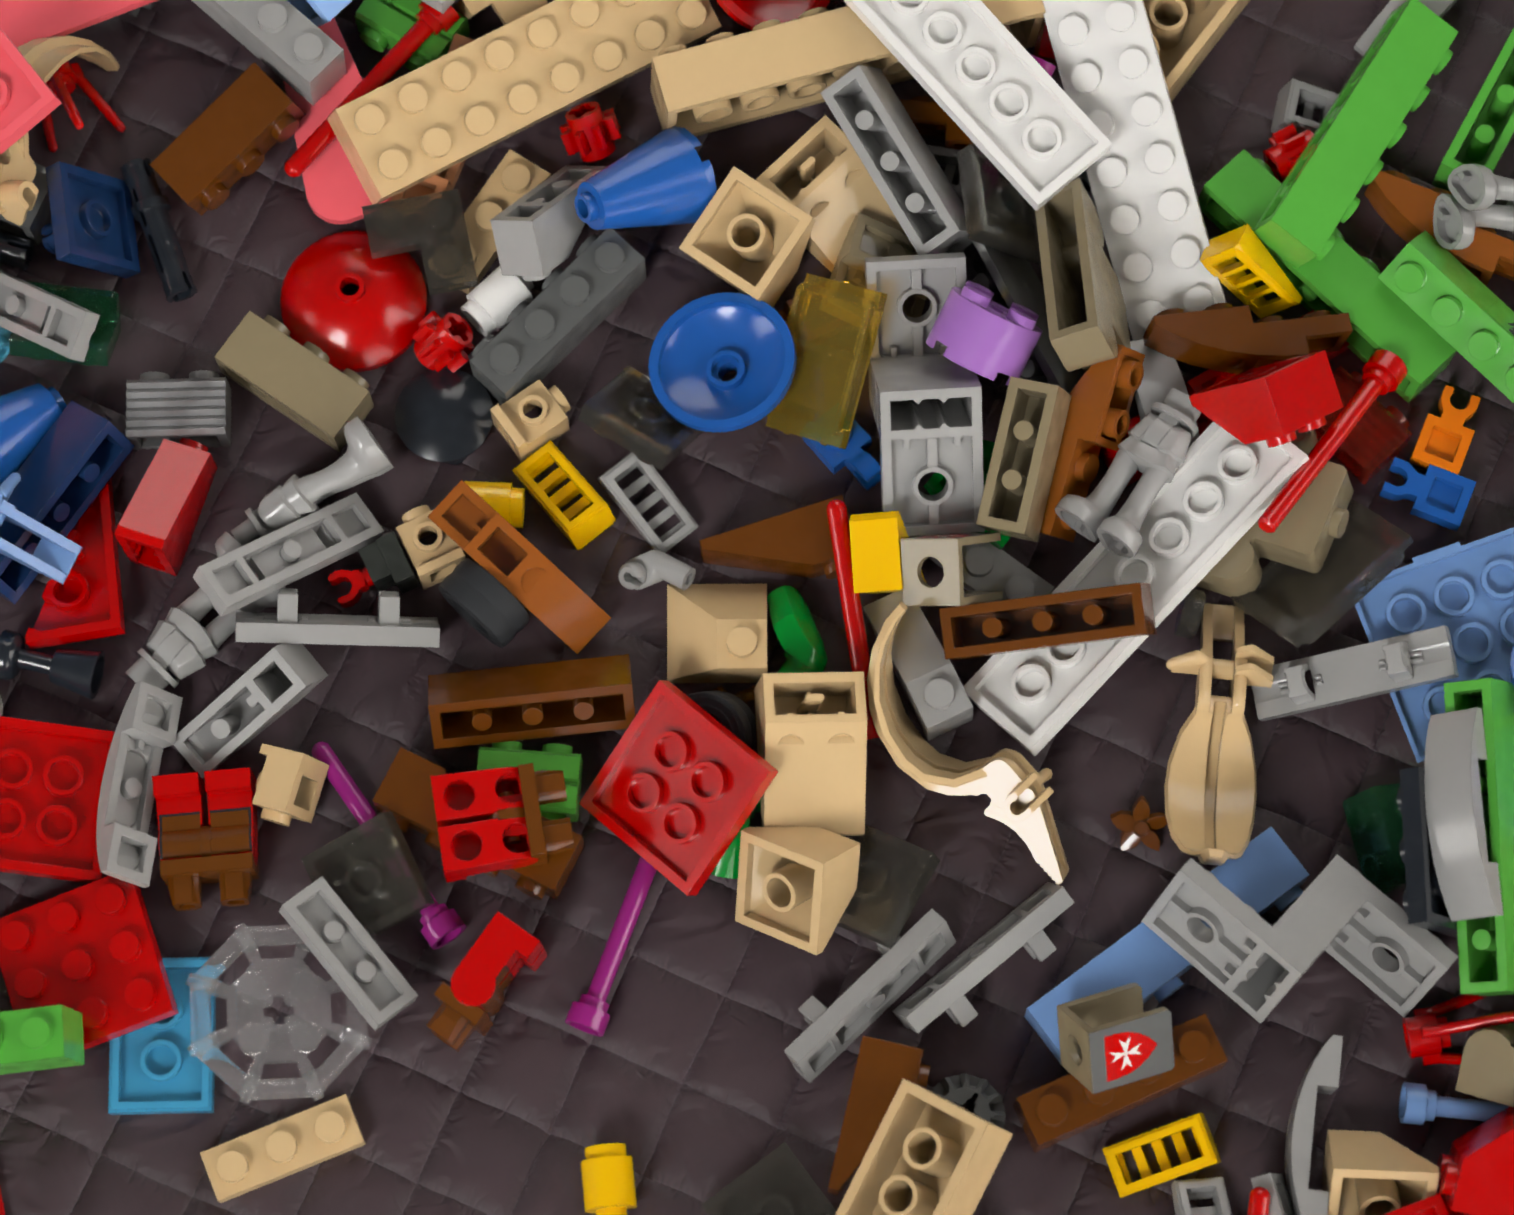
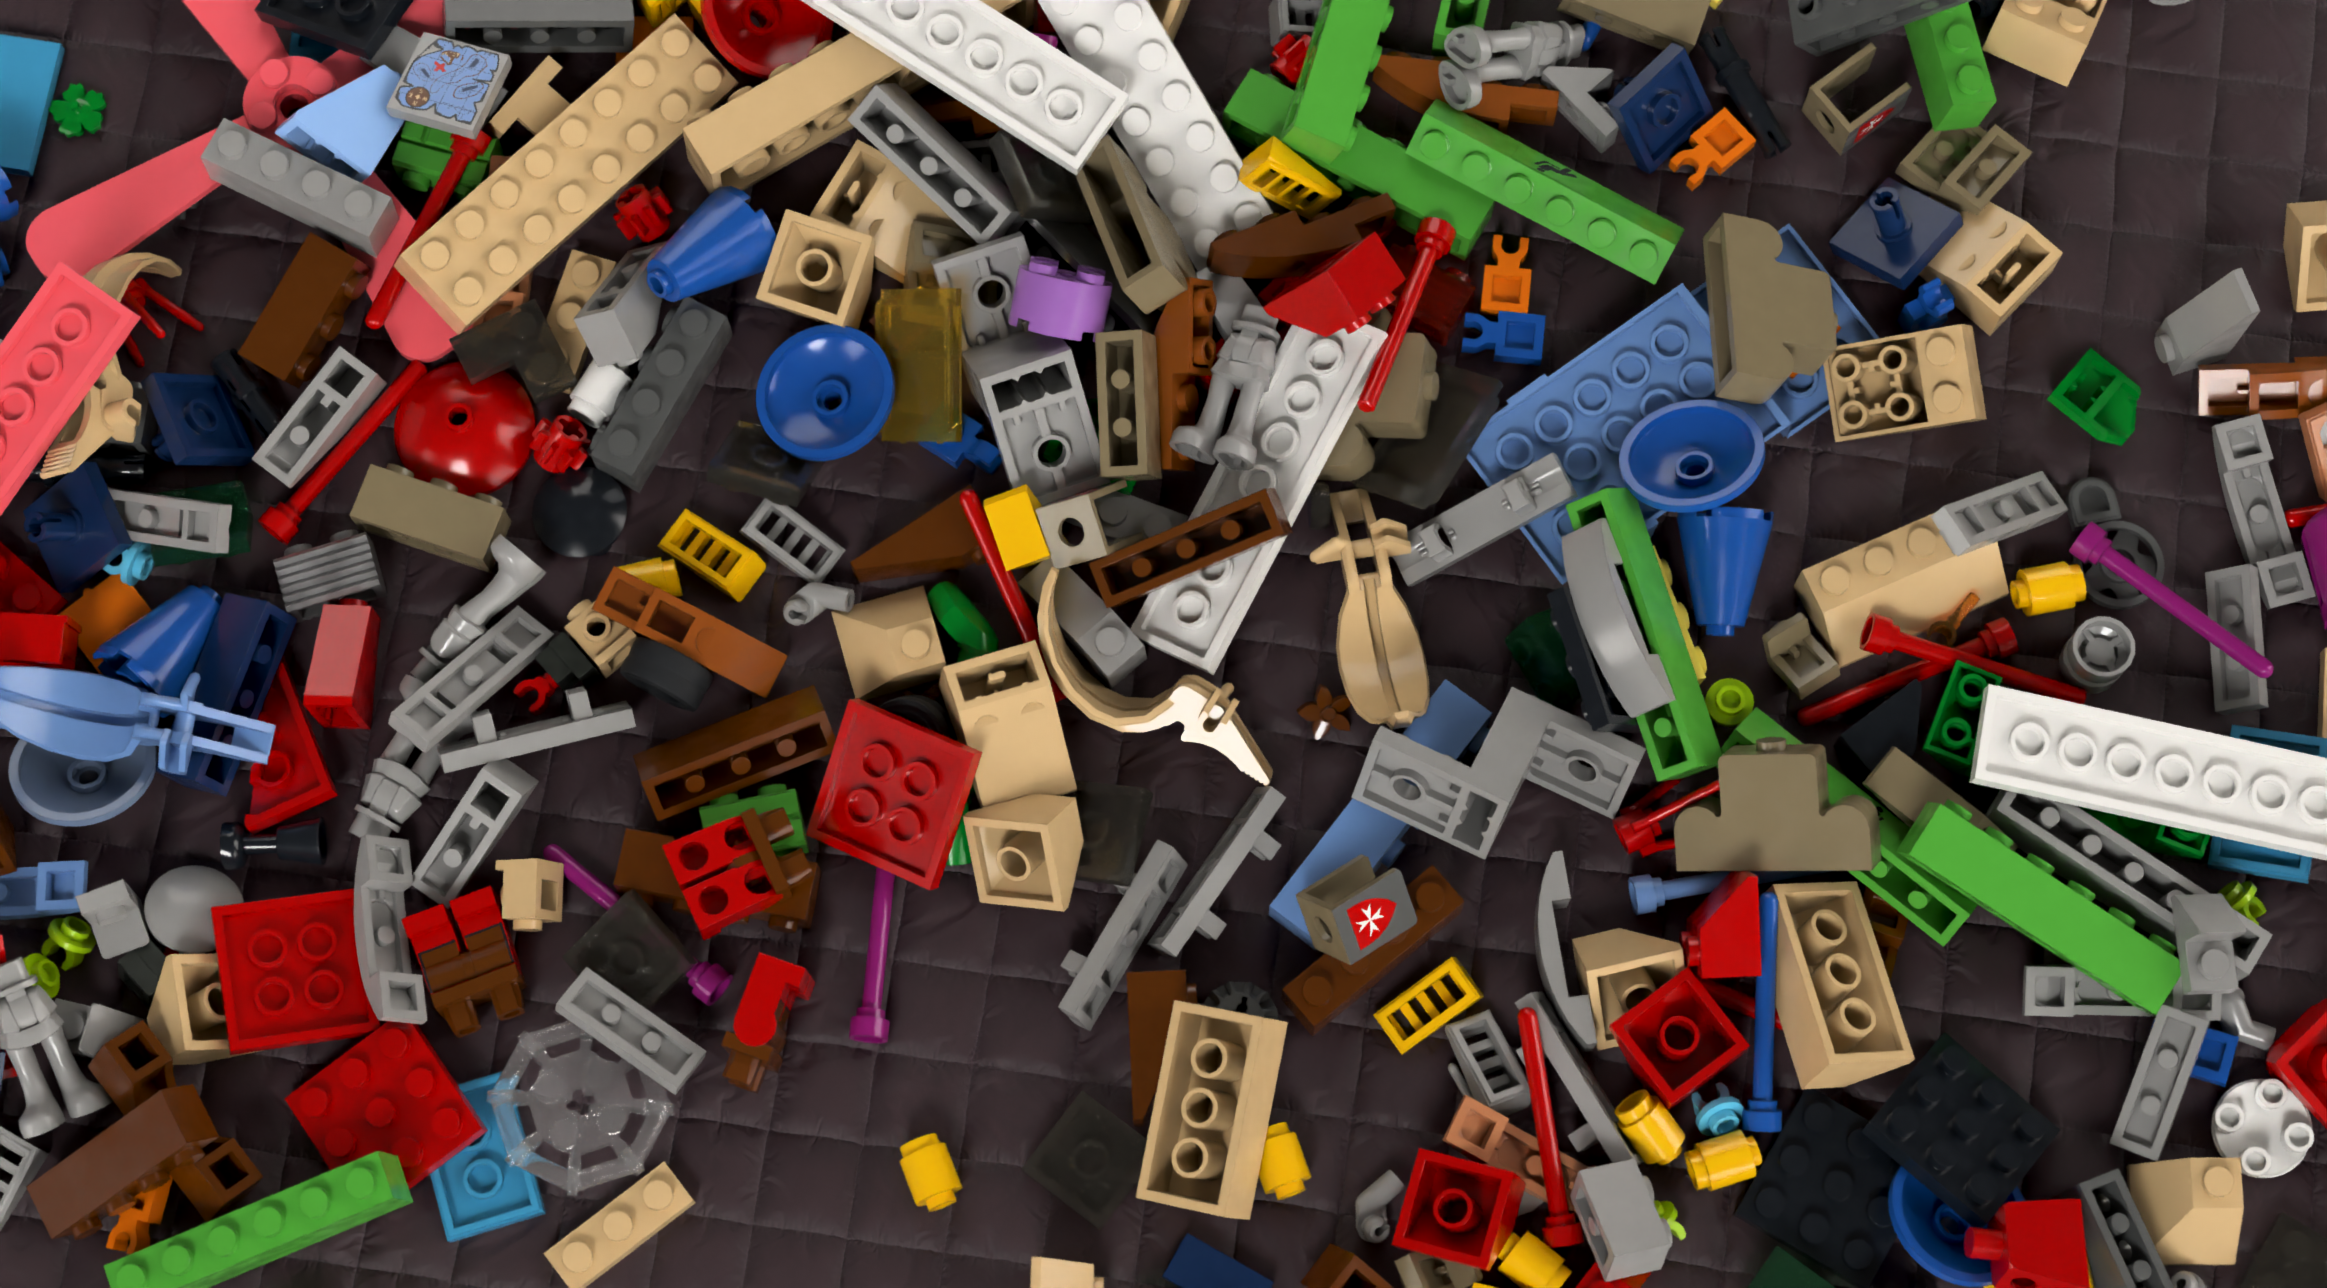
camera: 15 degrees left, 0 degrees up
tan brick [490,379,571,462] -> none
none -> light grey slope [251,346,387,488]
none -> red piece [257,360,427,545]

